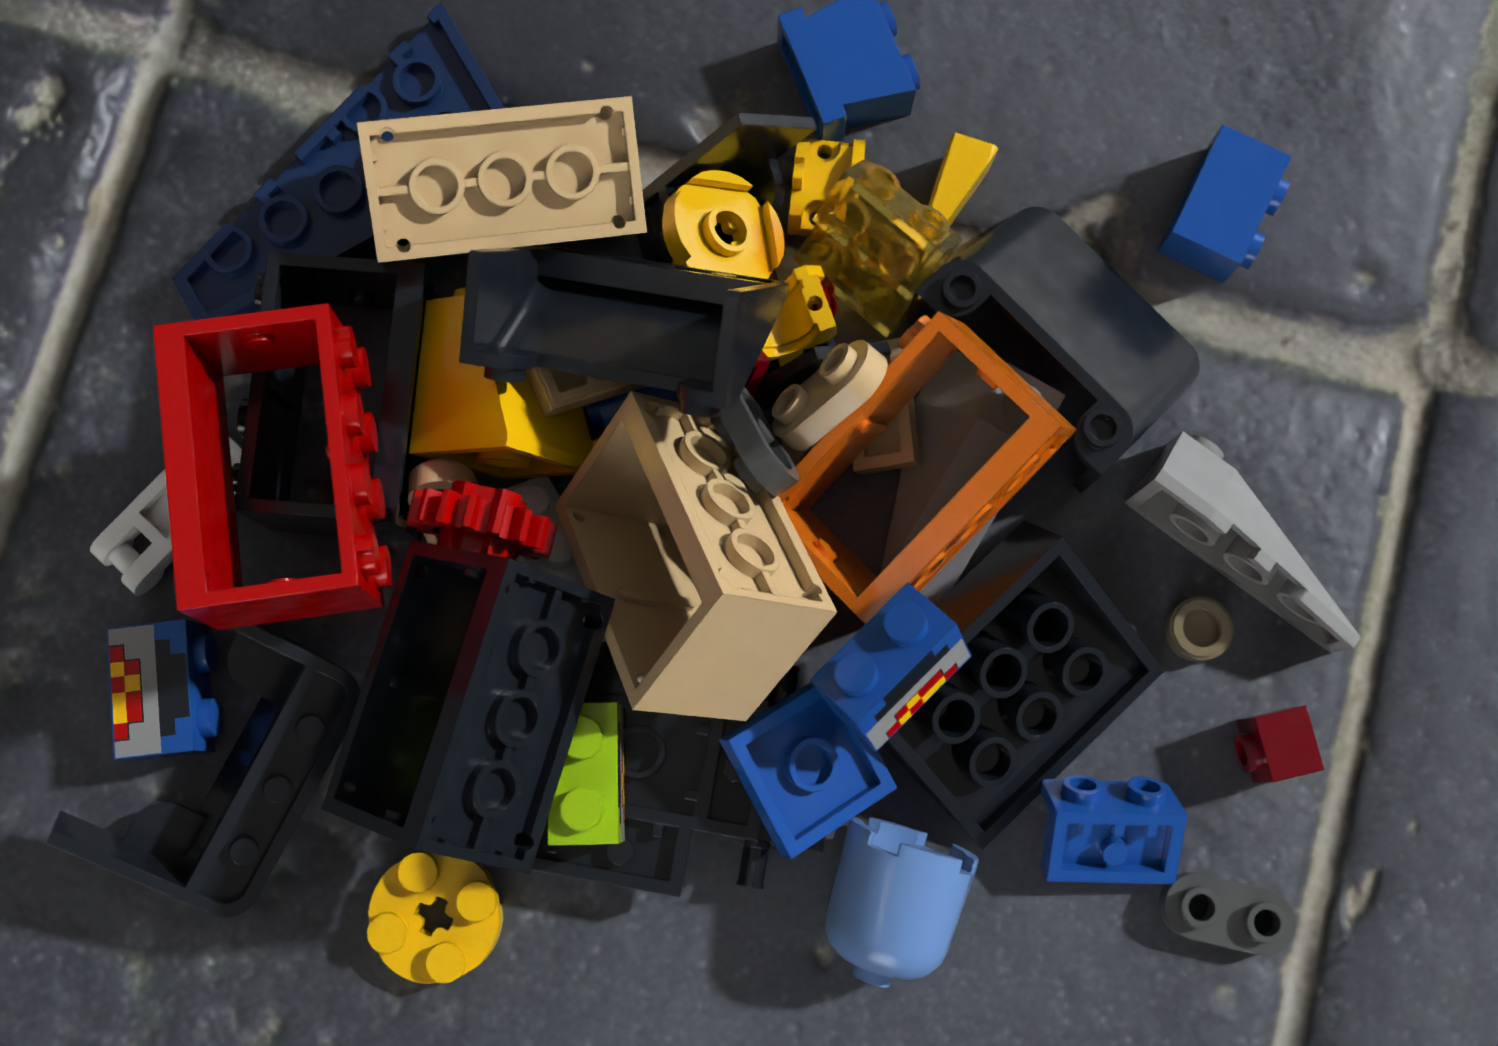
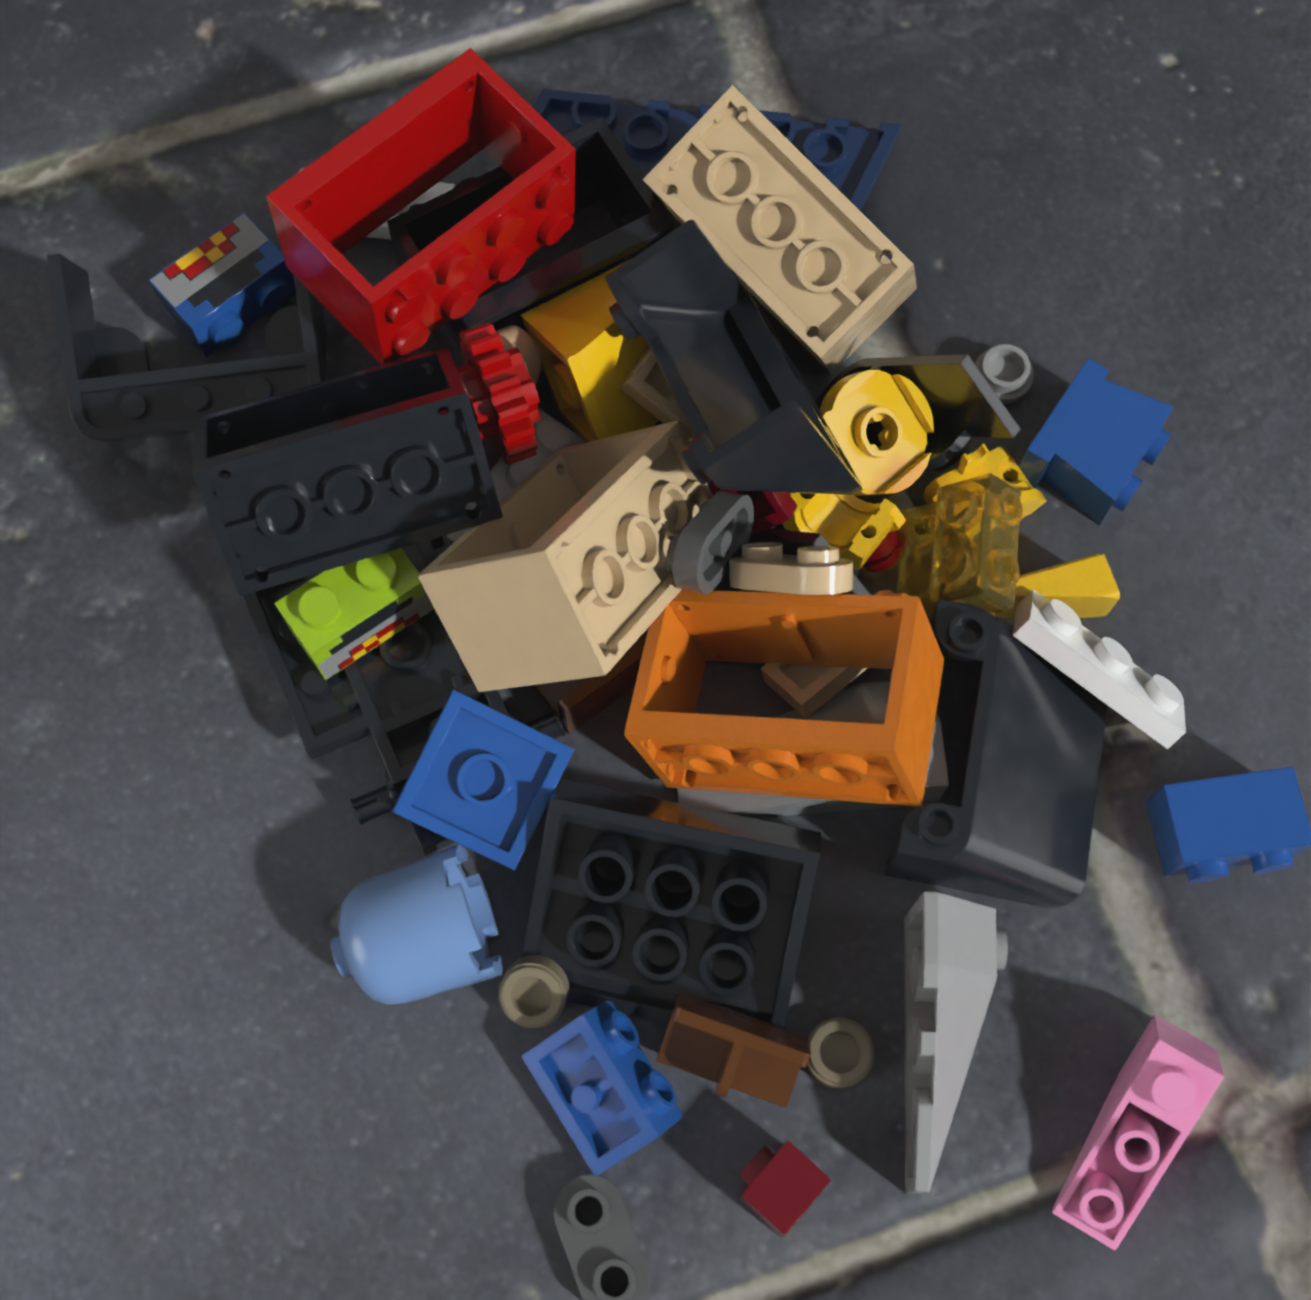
camera: 55 degrees right, 10 degrees down
yellow plate [367,852,503,984] -> none
blue brick [810,582,972,752] -> none
none -> dark tan tile [498,955,569,1028]
none -> reddish brown panel [656,991,811,1108]
none -> light grey plate [975,344,1034,404]
none -> white plate [1013,589,1186,749]
none -> bright pink slope [1052,1014,1224,1251]

